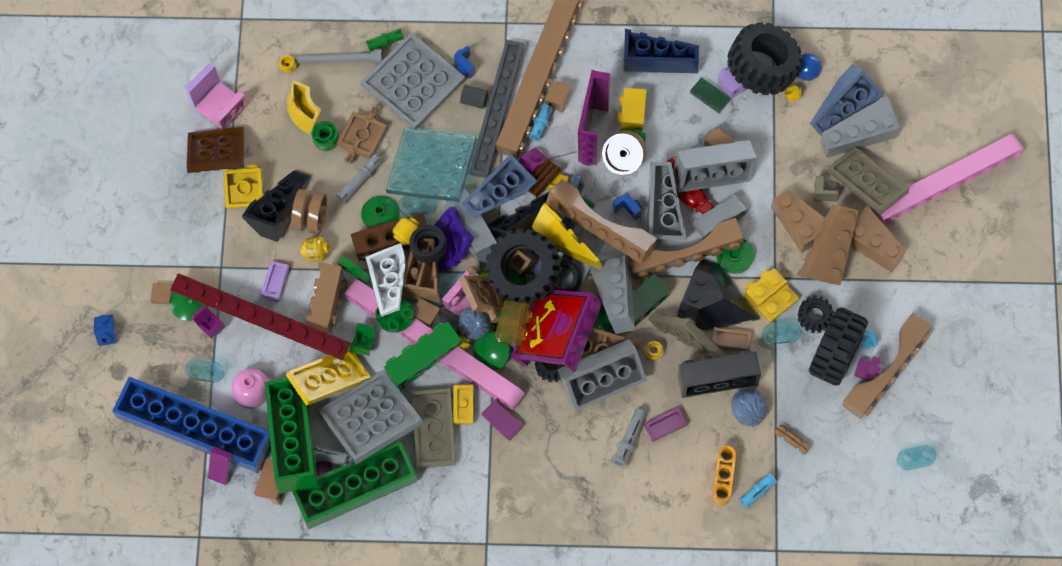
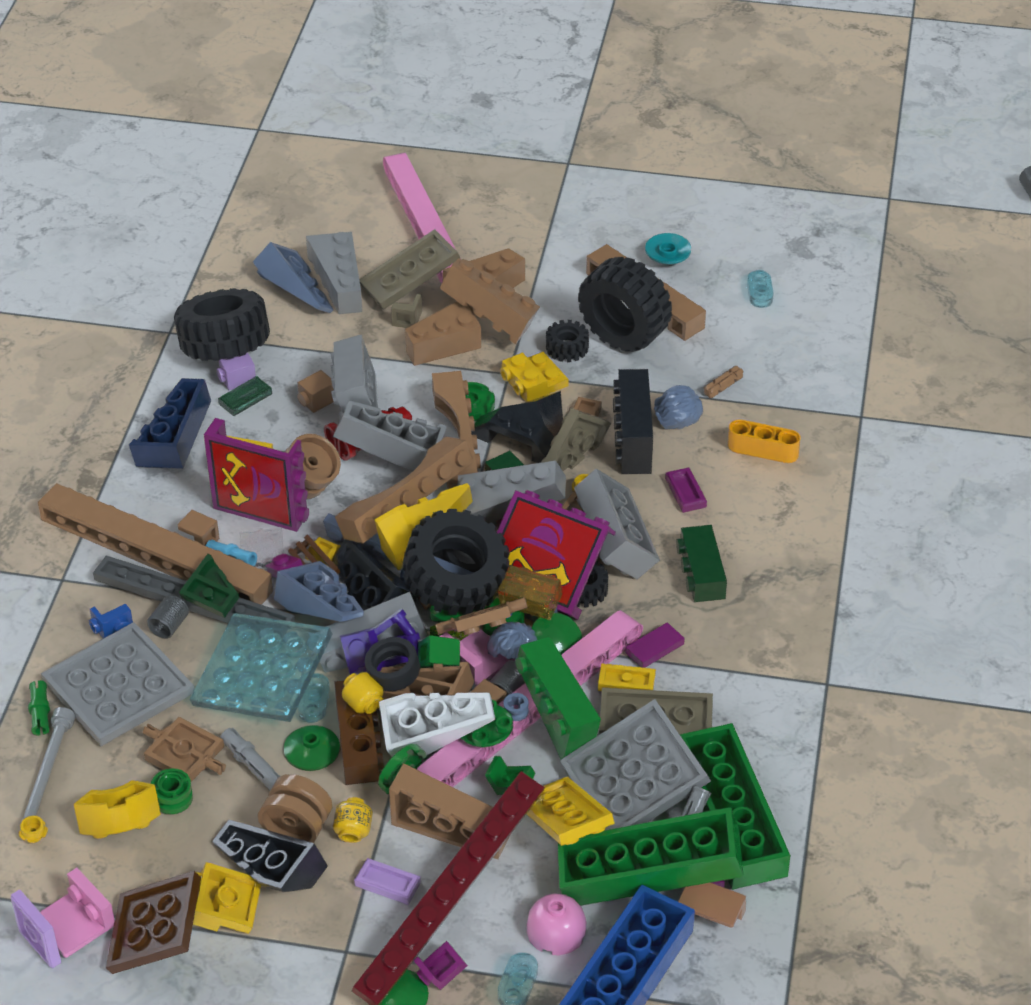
camera: 85 degrees left, 25 degrees down
magenta tile [208,447,231,485] -> none
light grey pin [611,409,647,468] -> none
blue bracket [612,193,642,221] -> none
light grey beam [693,194,749,239] -> none
medium azure pin [739,473,777,508] -> none
clear light blue plate [762,322,801,345] -> none
yellow plate [784,85,802,102] -> none
none -> dark green wing [179,553,239,618]
none -> green panel [418,636,460,668]
none -> sand blue bush [503,693,529,721]
none -> teal dish [645,233,691,264]
none -> dark green brick [676,525,727,602]

